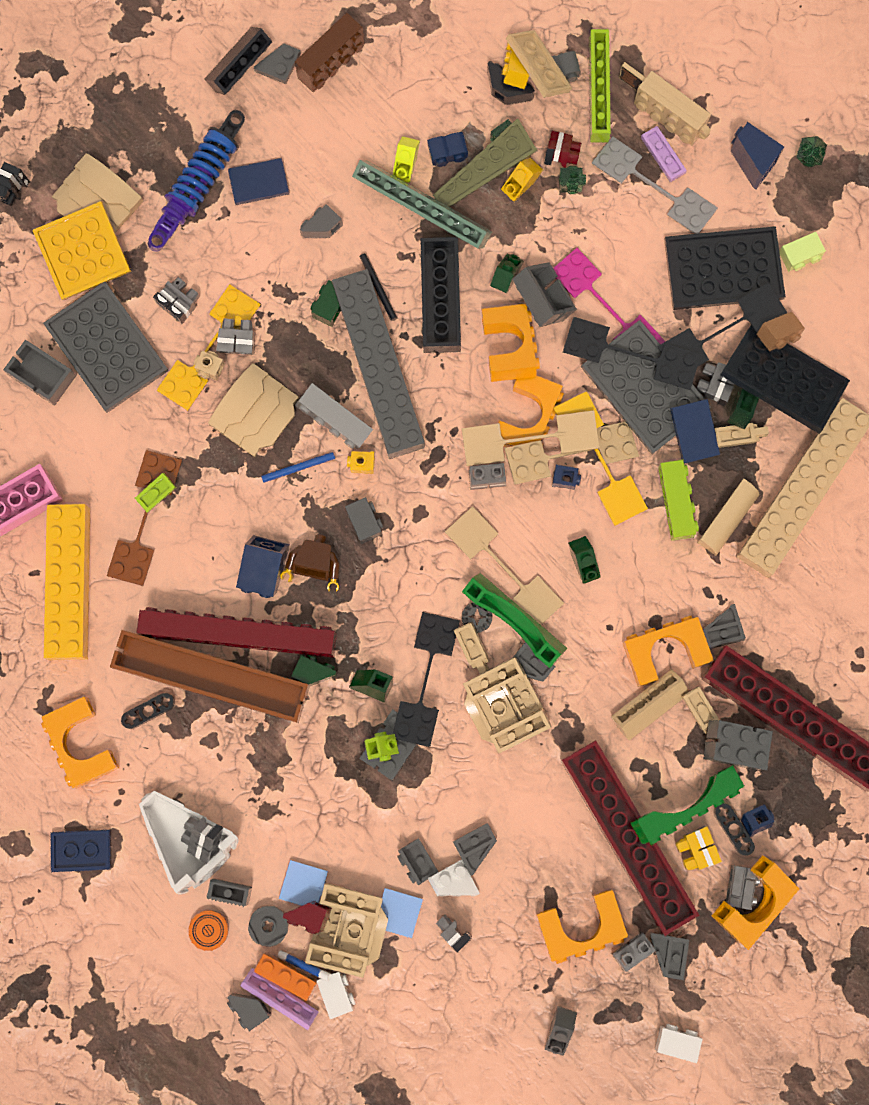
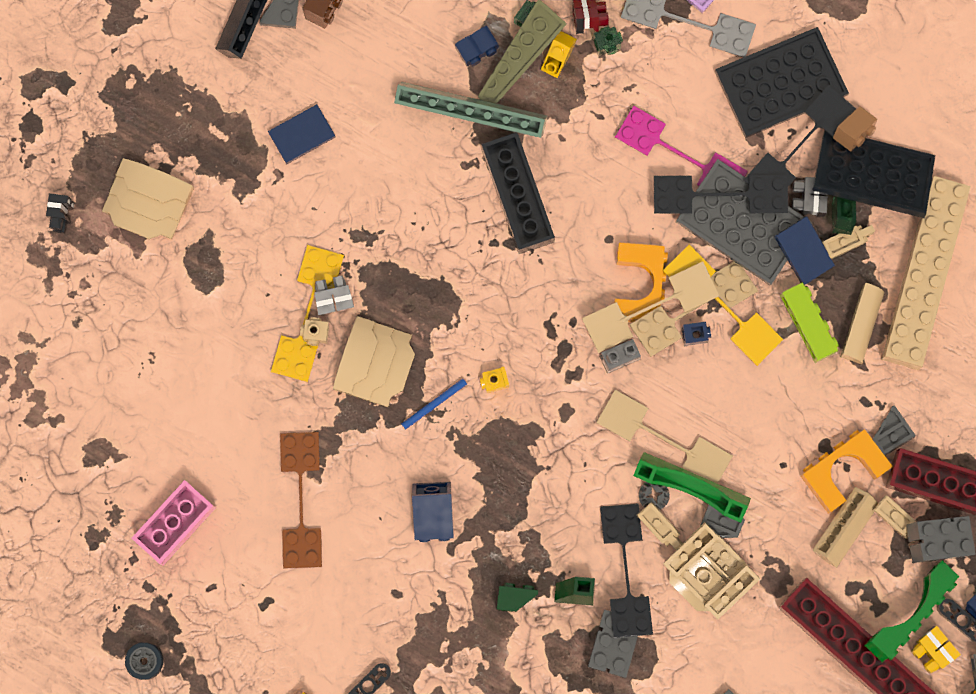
camera: 20 degrees left, 0 degrees up
dark grey piece [3,340,76,406] -> none
yellow plate [32,201,131,300] -> none
dark grey plate [43,282,169,413] -> none
yellow brick [44,504,90,660] -> none
dark orange piece [110,630,310,724] -> none
lime plate [135,473,177,513] -> none
dark red brick [136,607,337,658] -> none
piece [147,110,245,252] -> none
flat silver hips [153,277,200,324] -> none
reddish brown torso [280,534,339,592] -> none
light grey wedge [295,383,373,449] -> none
dark grey slope [300,204,343,238] -> none
dark green slope [310,280,341,327] -> none
dark grey brick [332,269,425,459] -> none
dark grey brick [345,497,383,544] -> none
black bar [359,253,398,321] -> none
lime brick [364,732,399,762] -> none
neon yellow slope [393,136,420,183] -> none
light orange arch [482,304,540,382] -> none
dark green slope [490,253,524,293] -> none
dark grey piece [512,262,577,327] -> none
dark green slope [568,536,601,584] -> none
yellowish green brick [779,232,826,272] -> none

